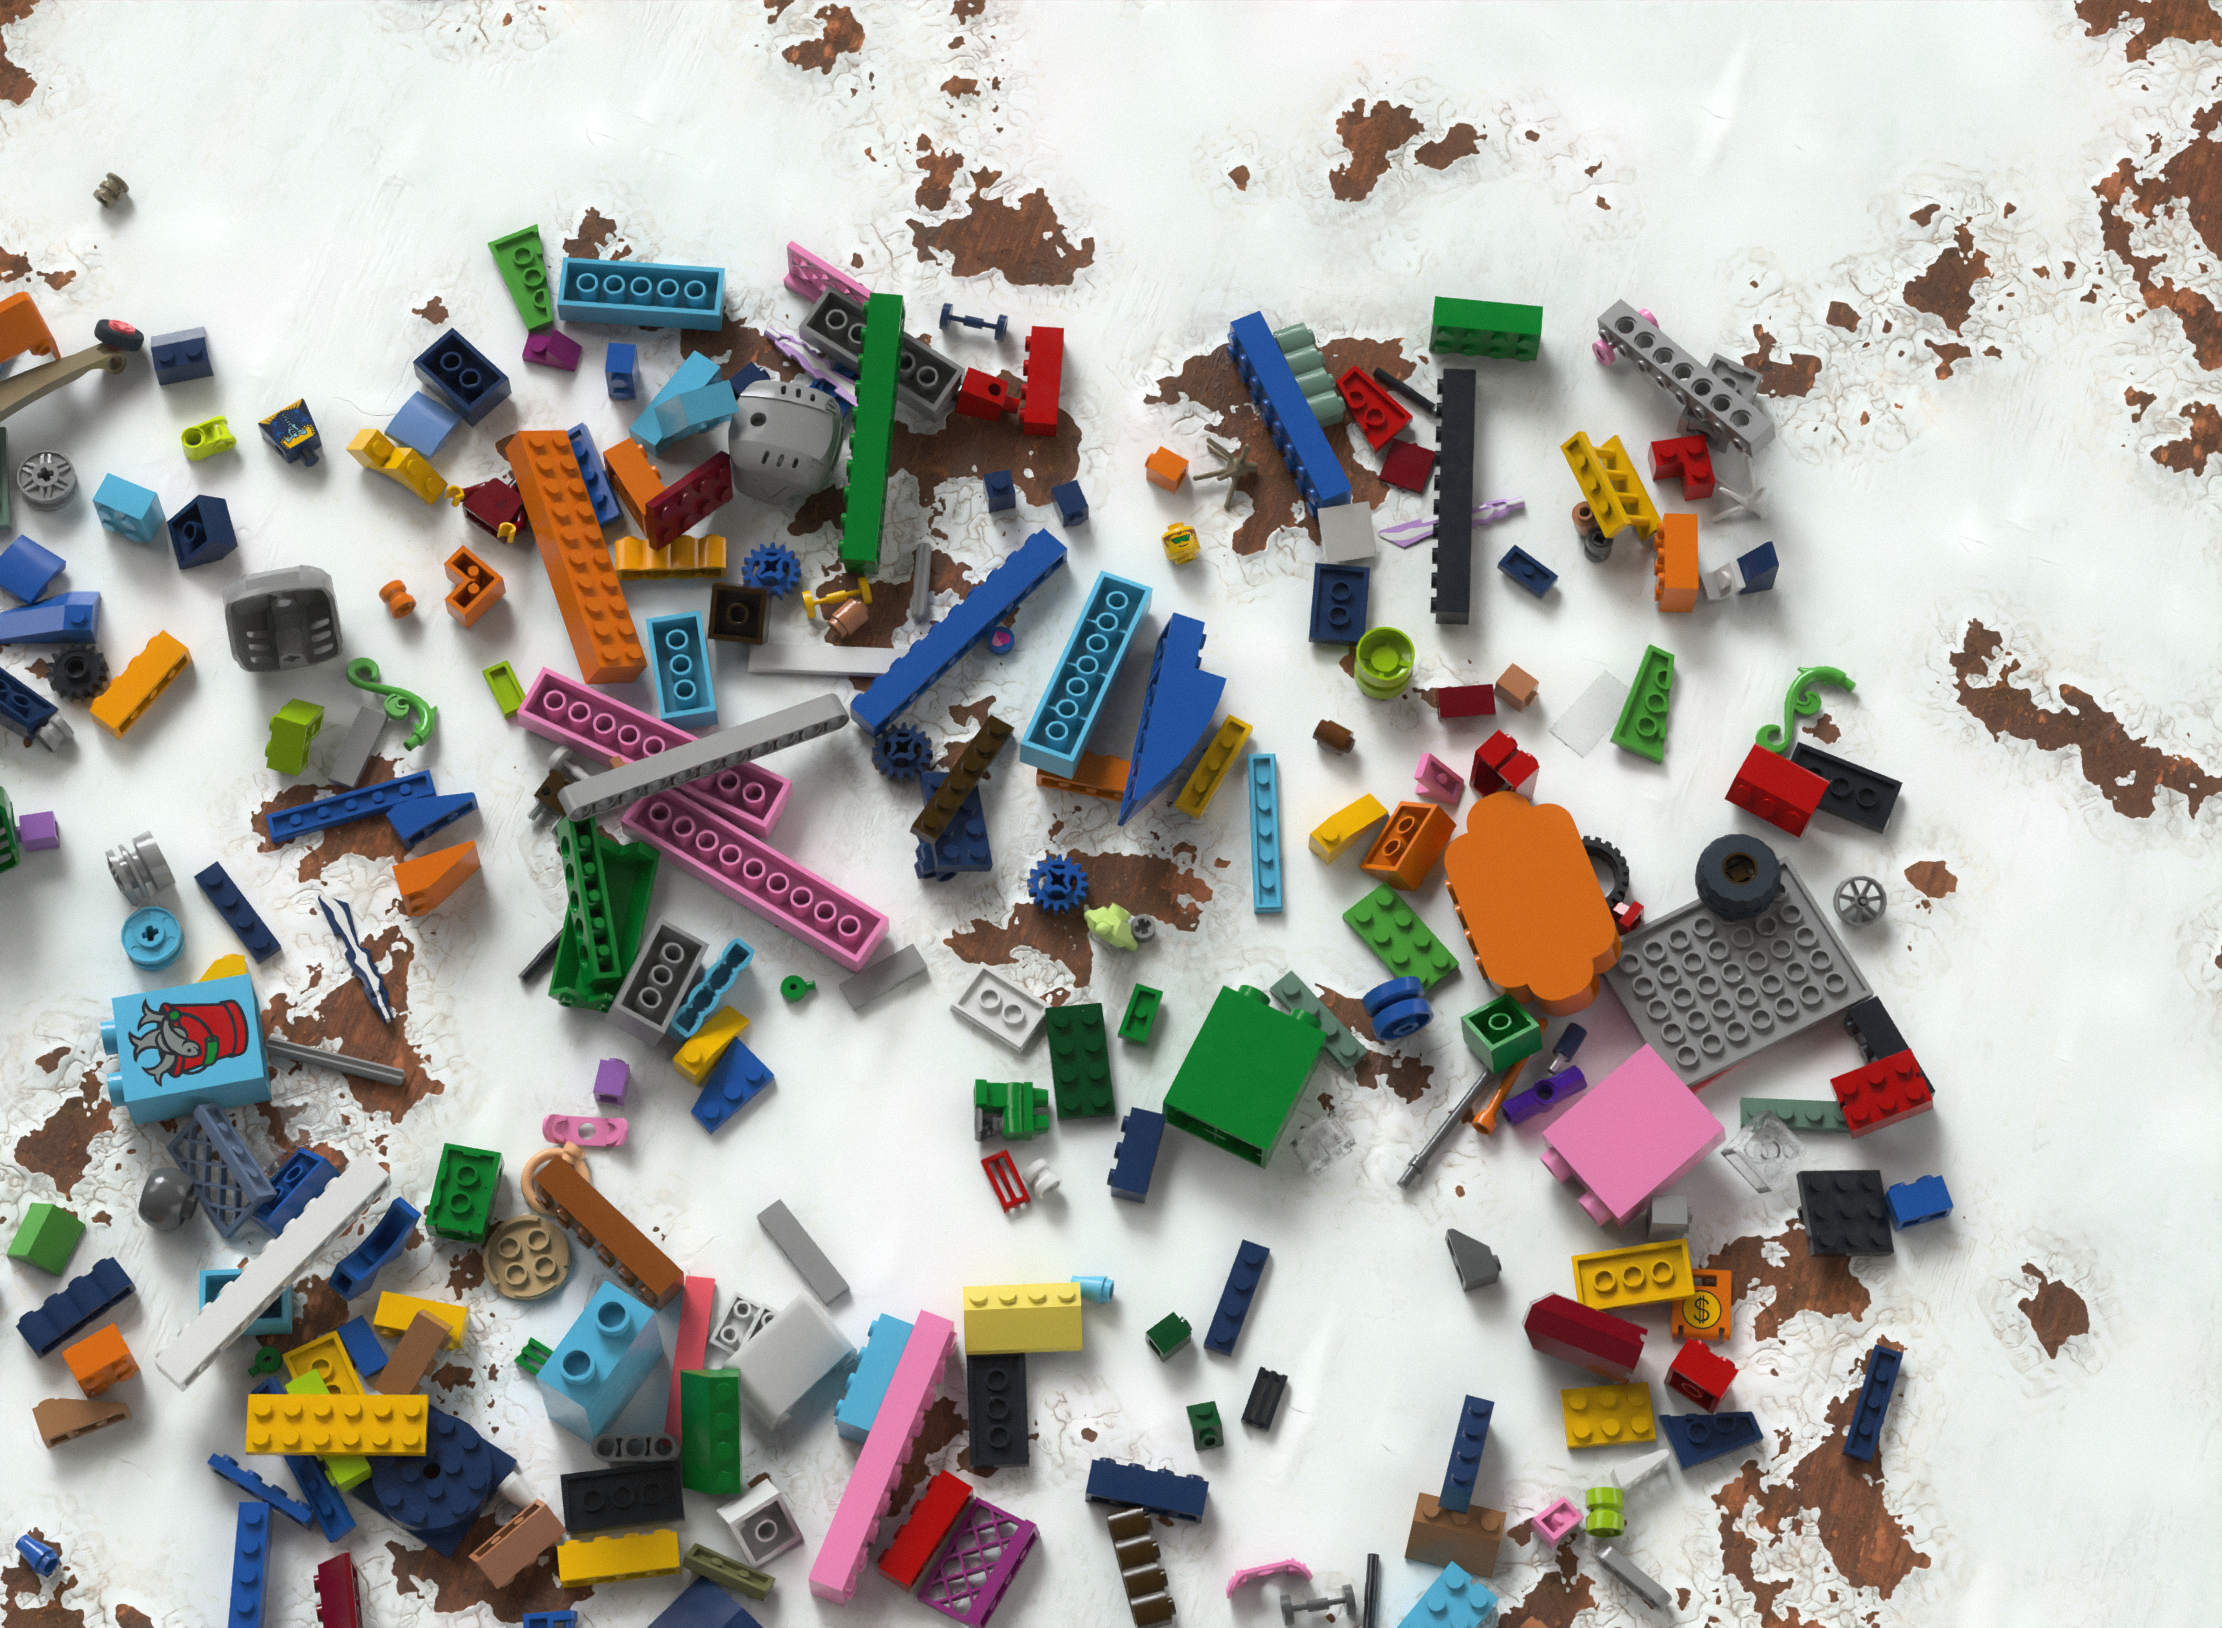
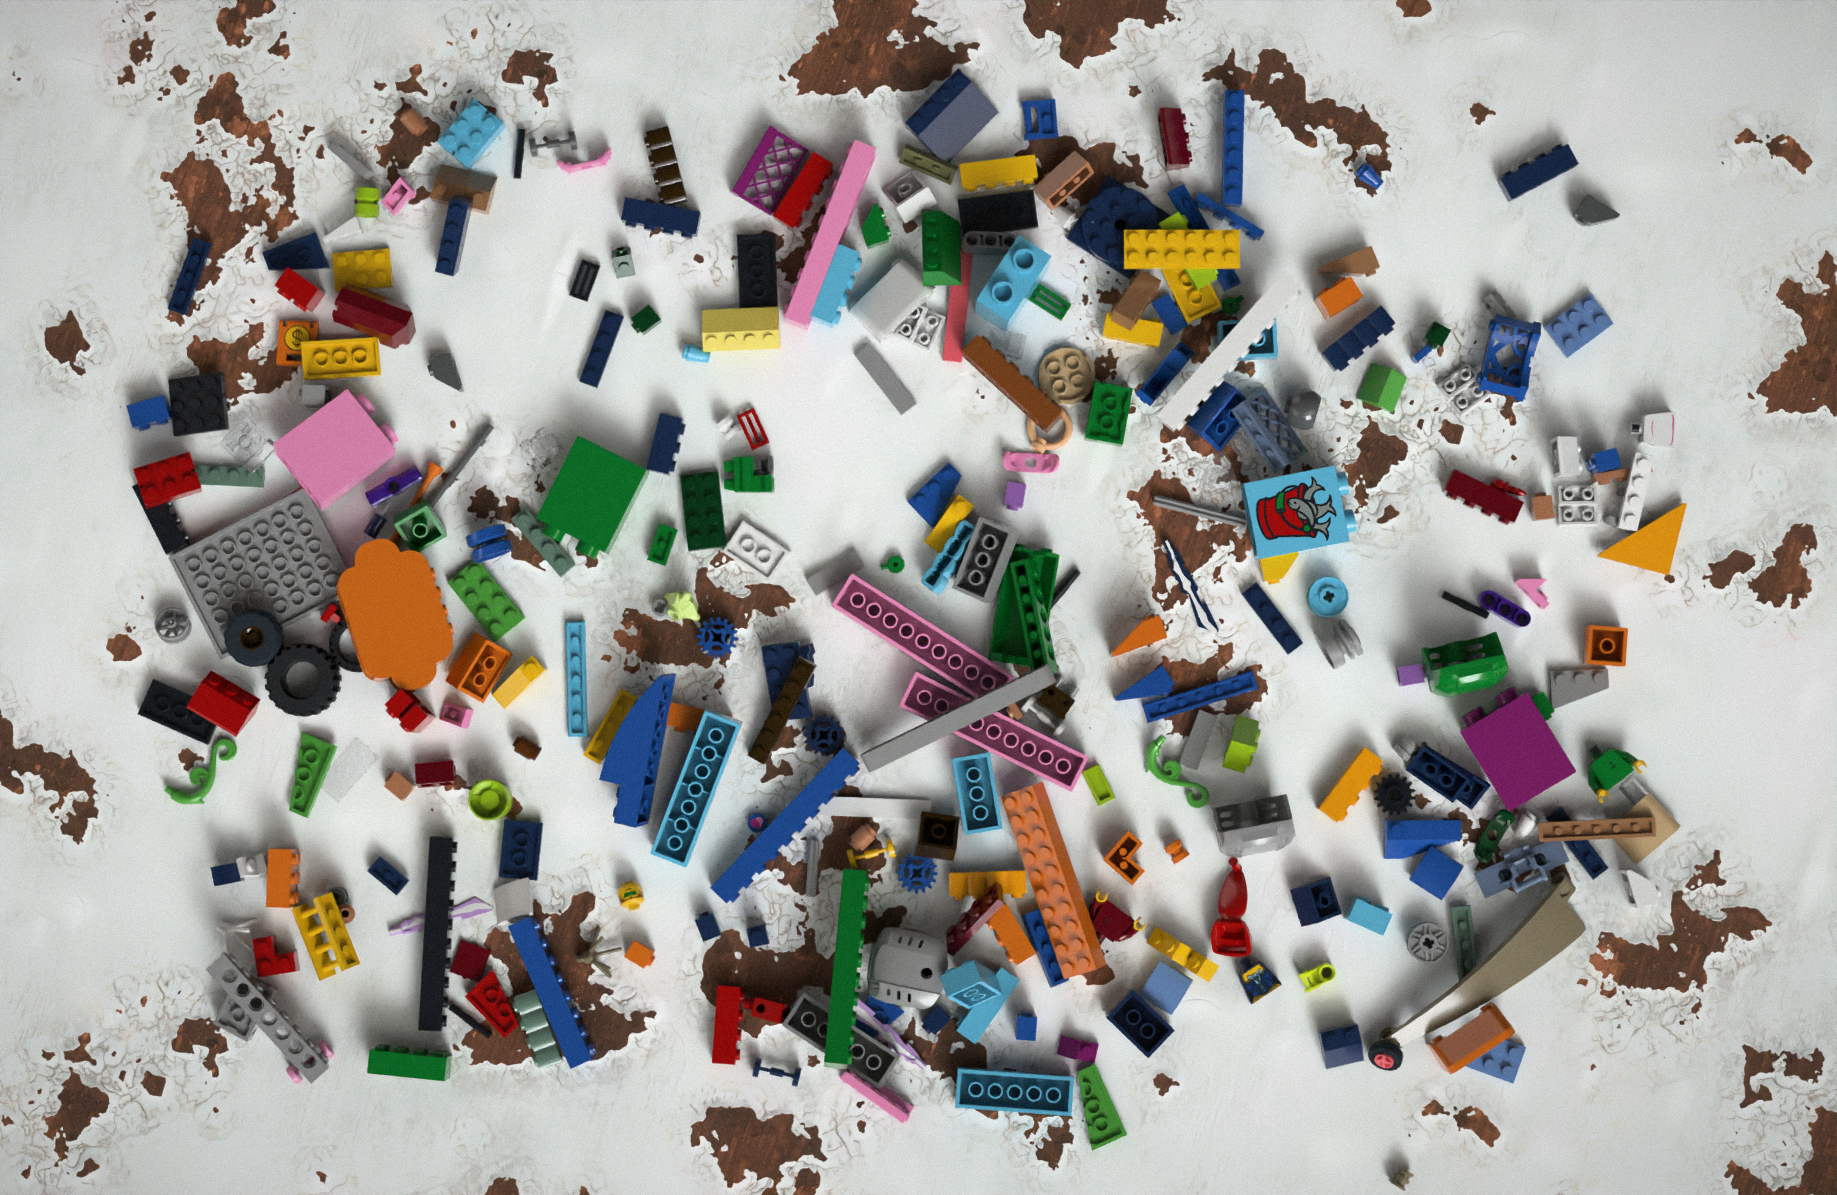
camera: 175 degrees left, 20 degrees up
none -> black tyre [264,643,342,717]
none -> green slope [861,204,892,249]
none -> red piece [1211,857,1252,957]

